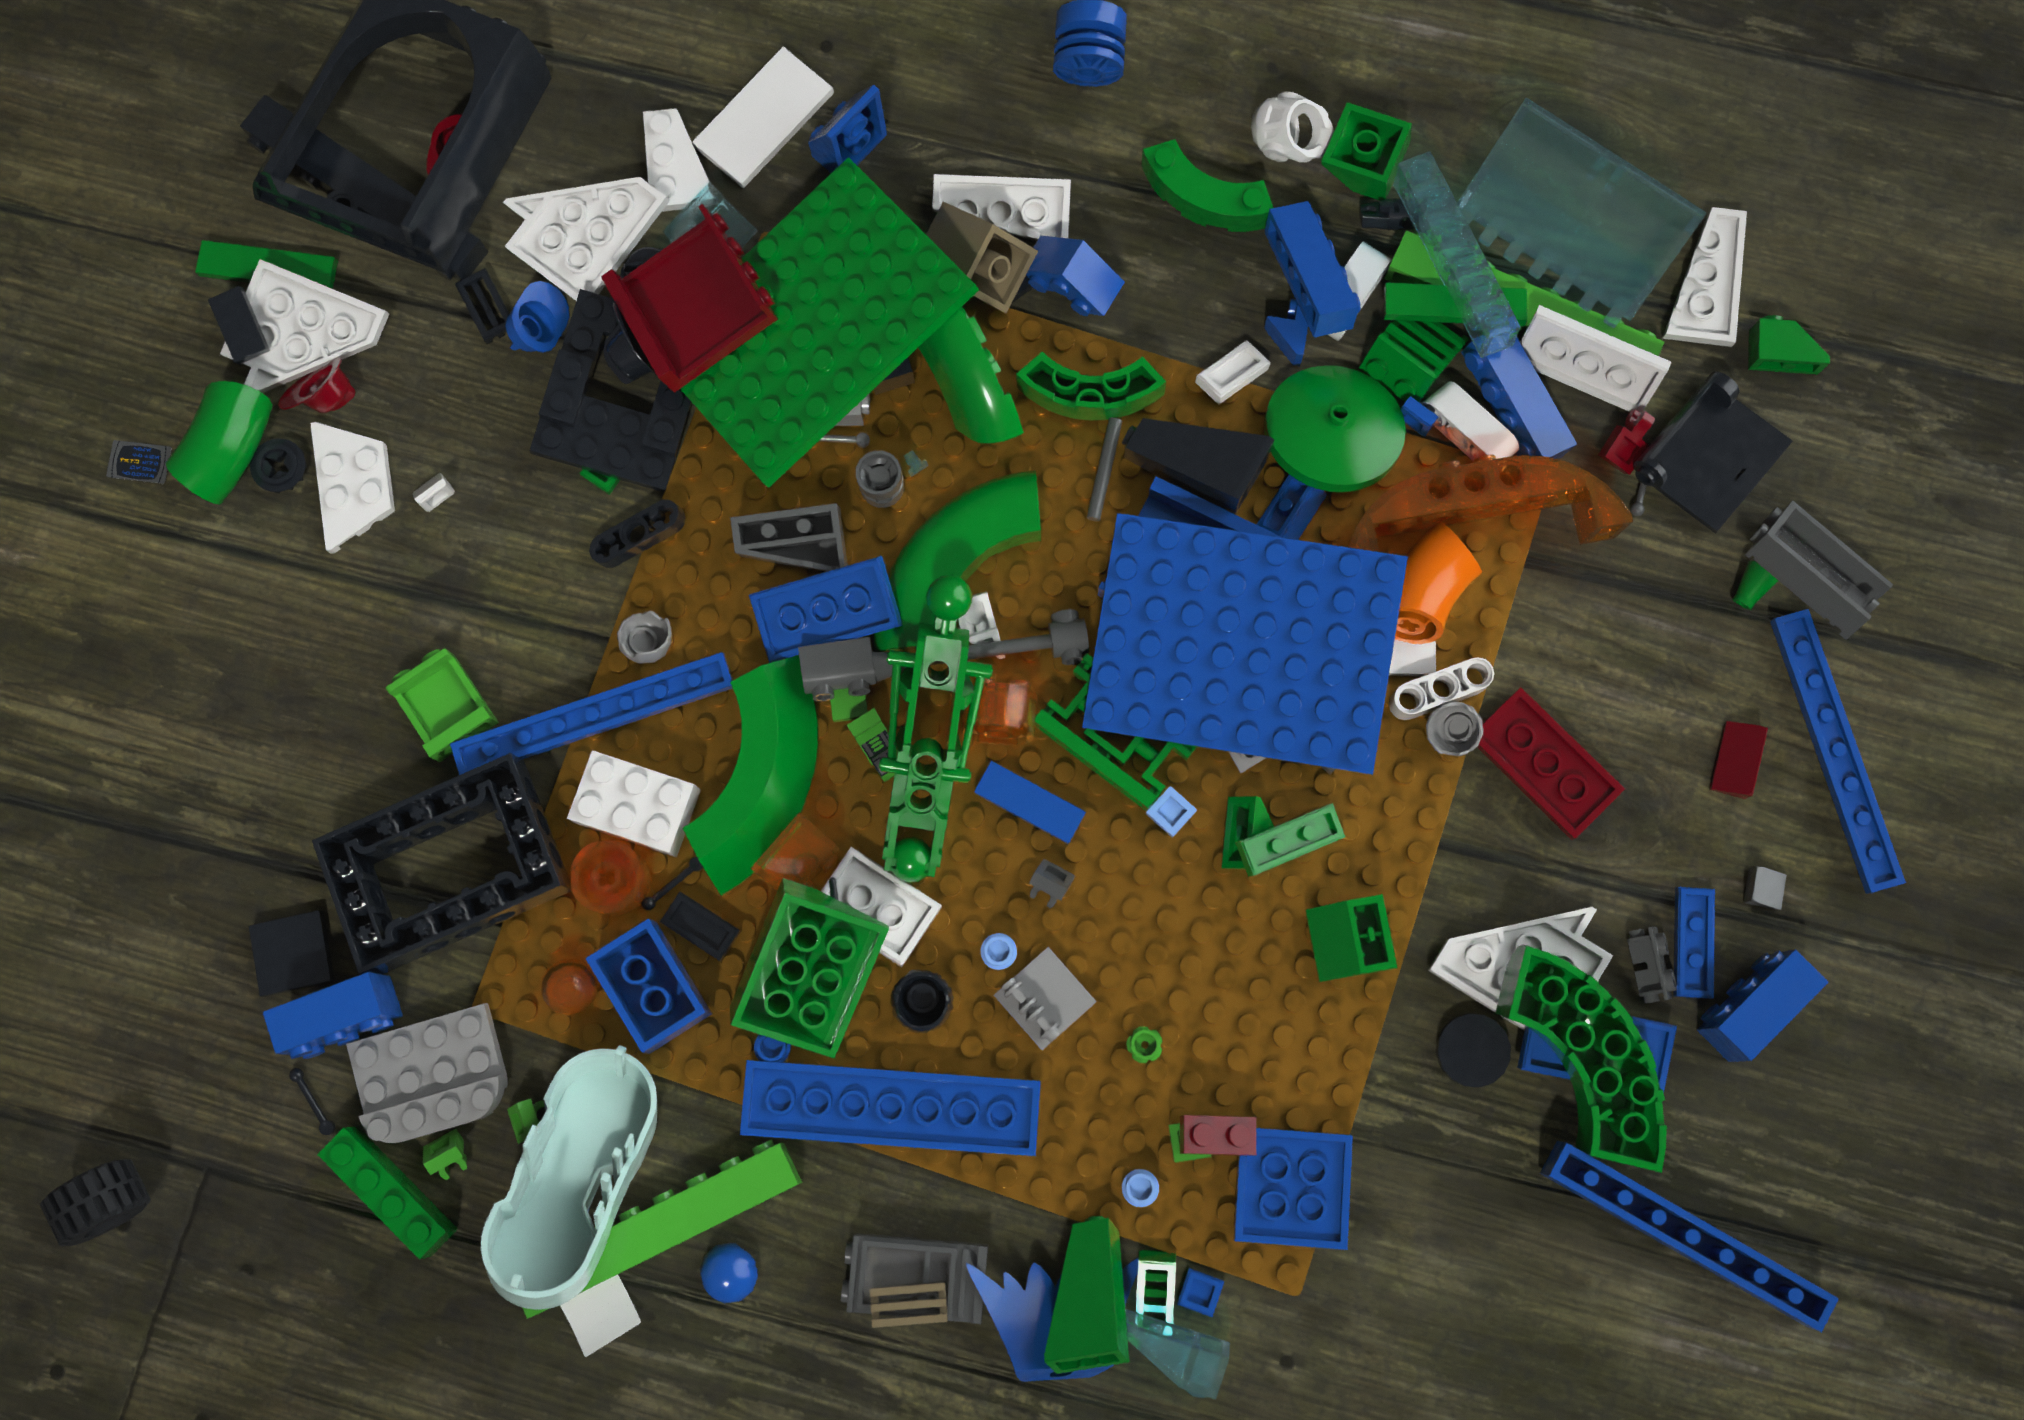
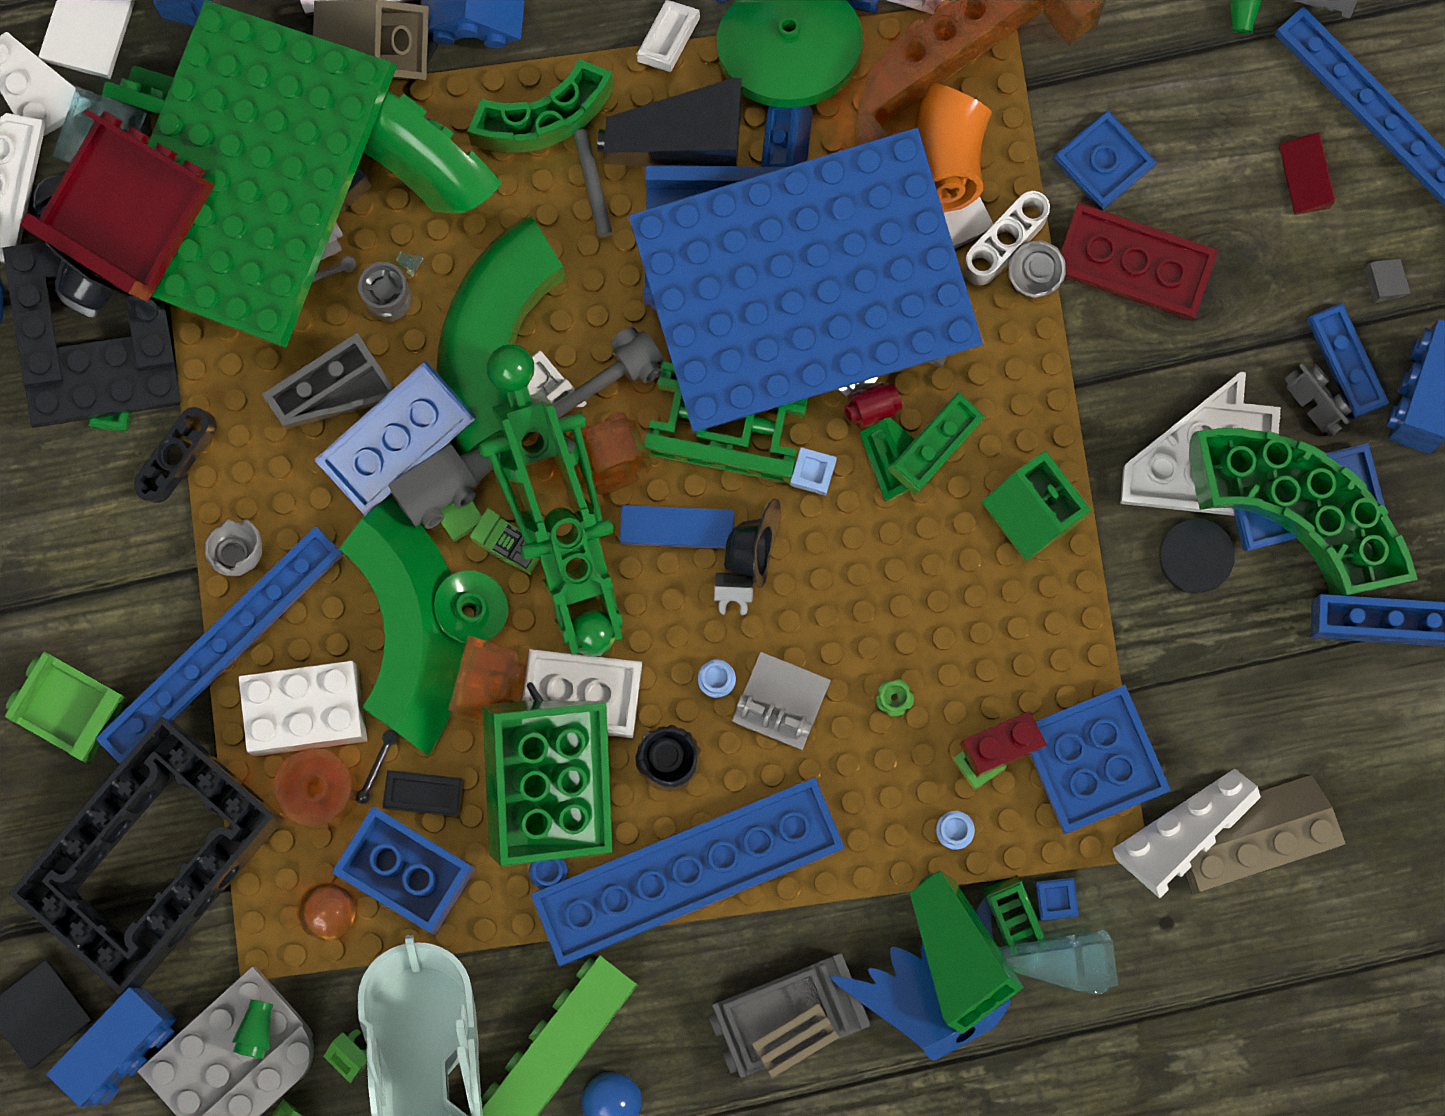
camera: 30 degrees left, 0 degrees up
none -> green bracket [102,66,174,114]
none -> green cone [232,999,273,1059]
none -> green dish [433,570,509,644]
none -> black piece [724,499,781,588]
none -> dark red brick [843,382,902,429]
none -> blue tile [1052,109,1157,211]
none -> white wing [1113,768,1260,898]
none -> dark tan slope [1185,775,1346,894]

